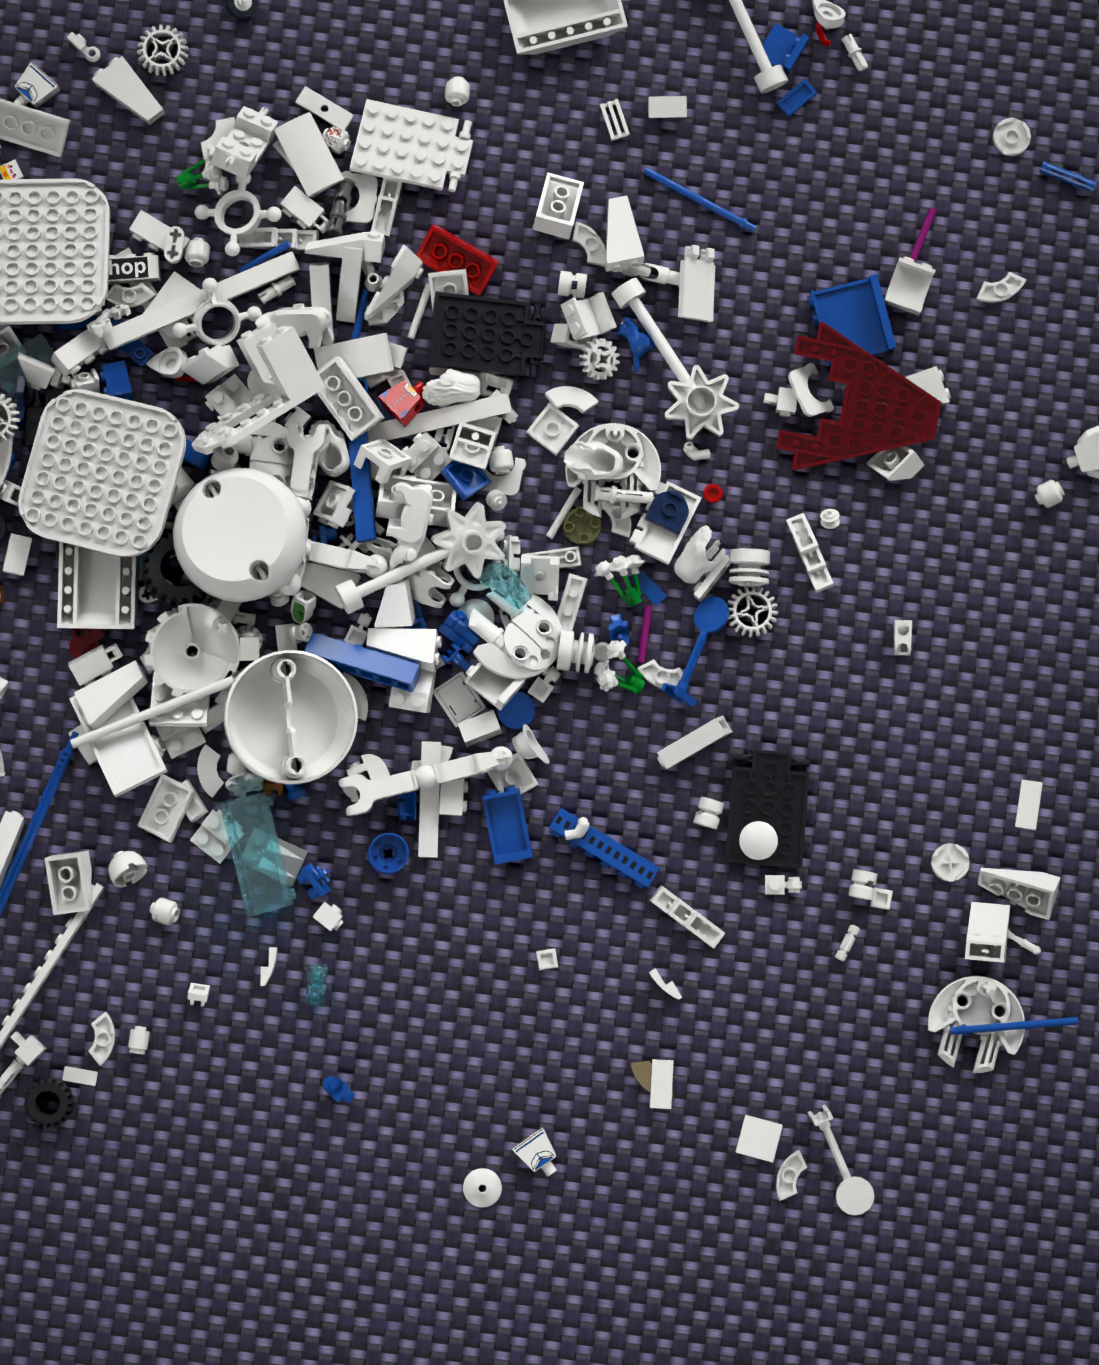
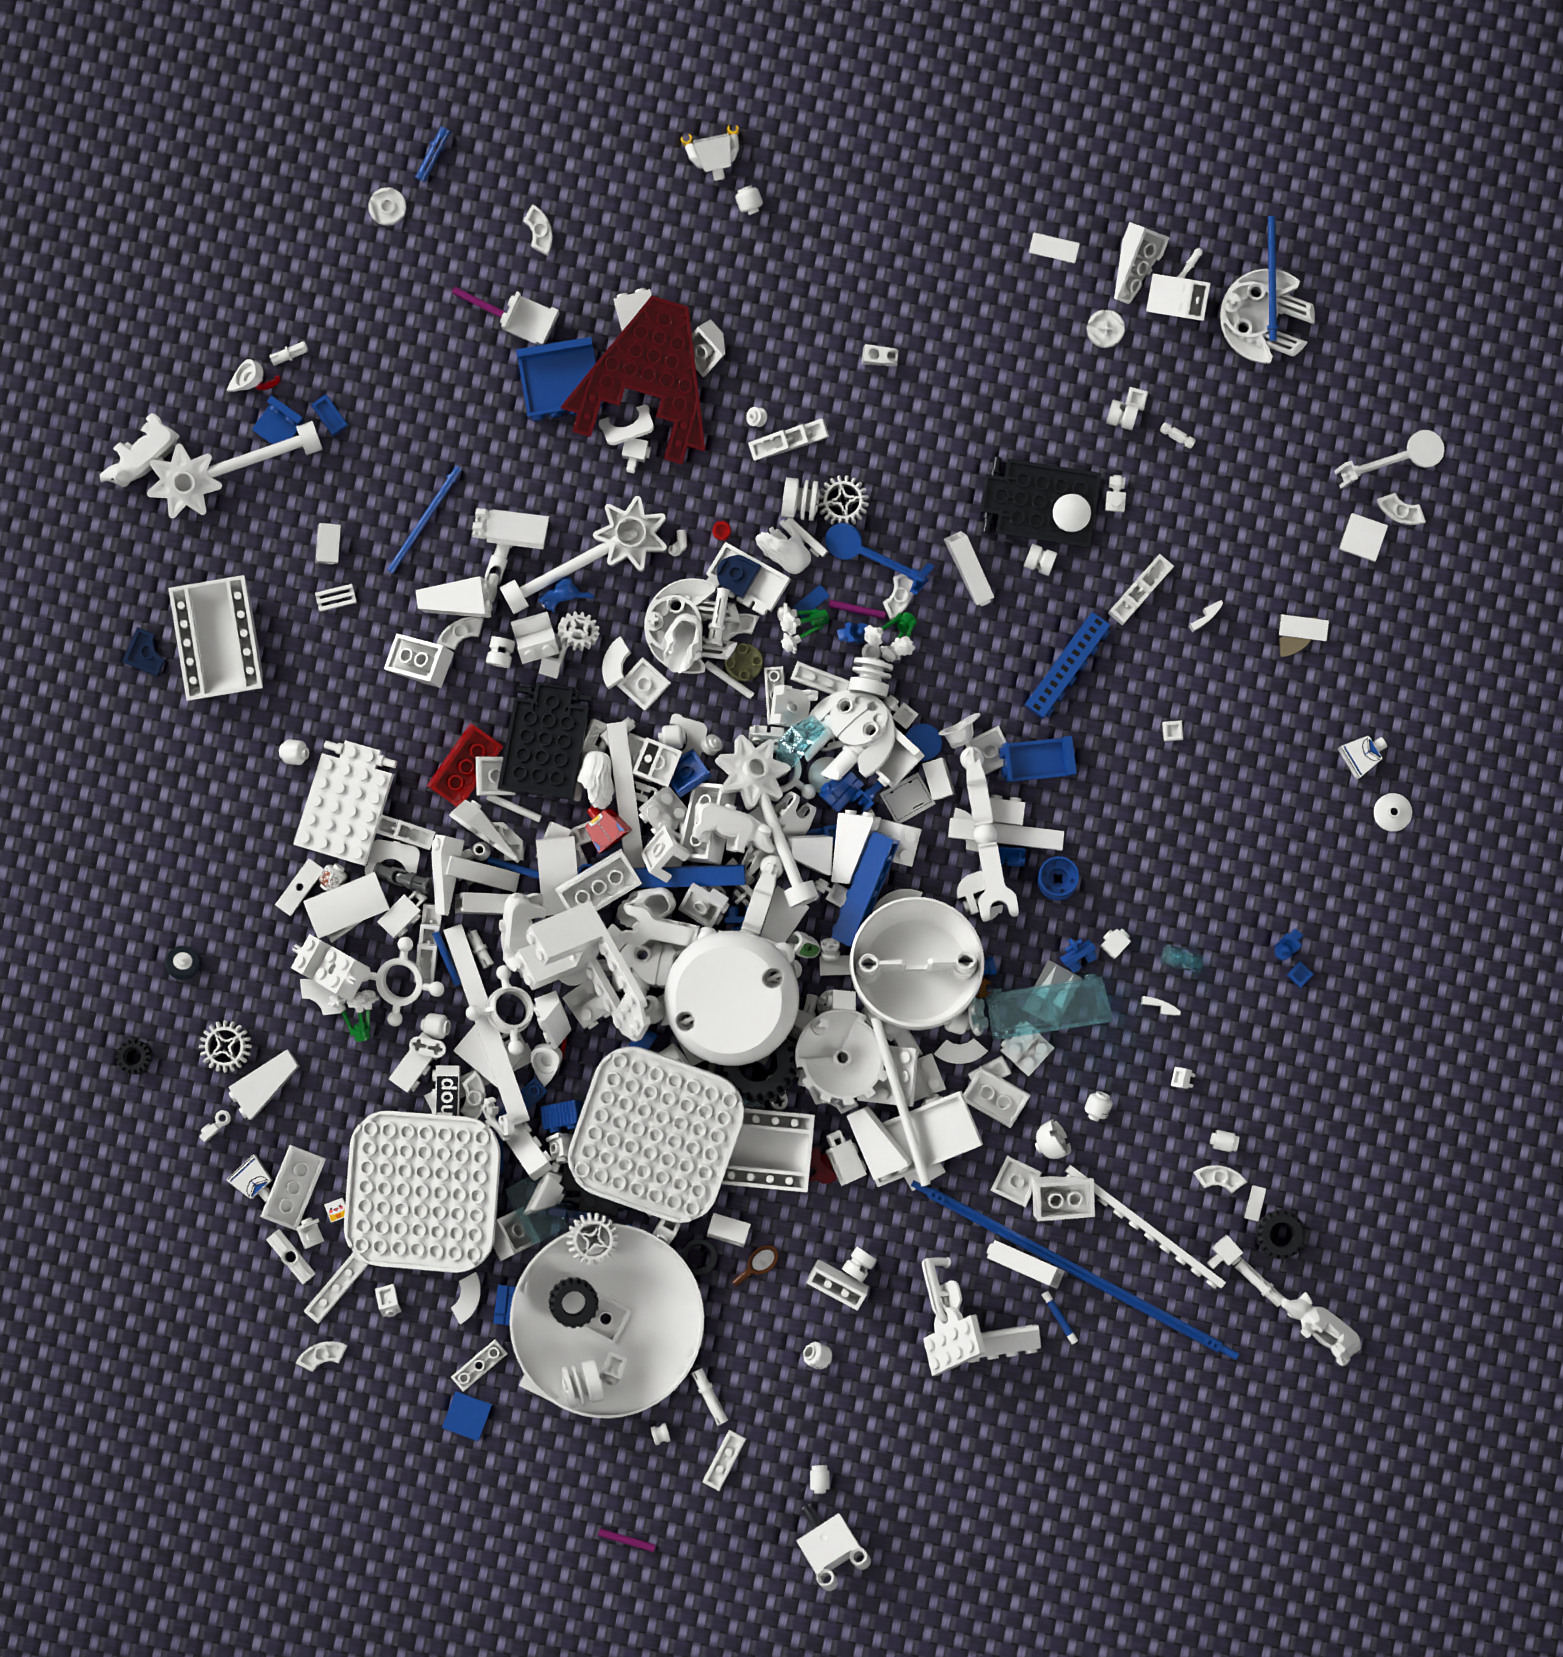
camera: 80 degrees left, 0 degrees up
white arm [564,817,589,840] -> none
none -> white tile [990,1156,1042,1207]
none -> blue tile [1287,961,1314,988]

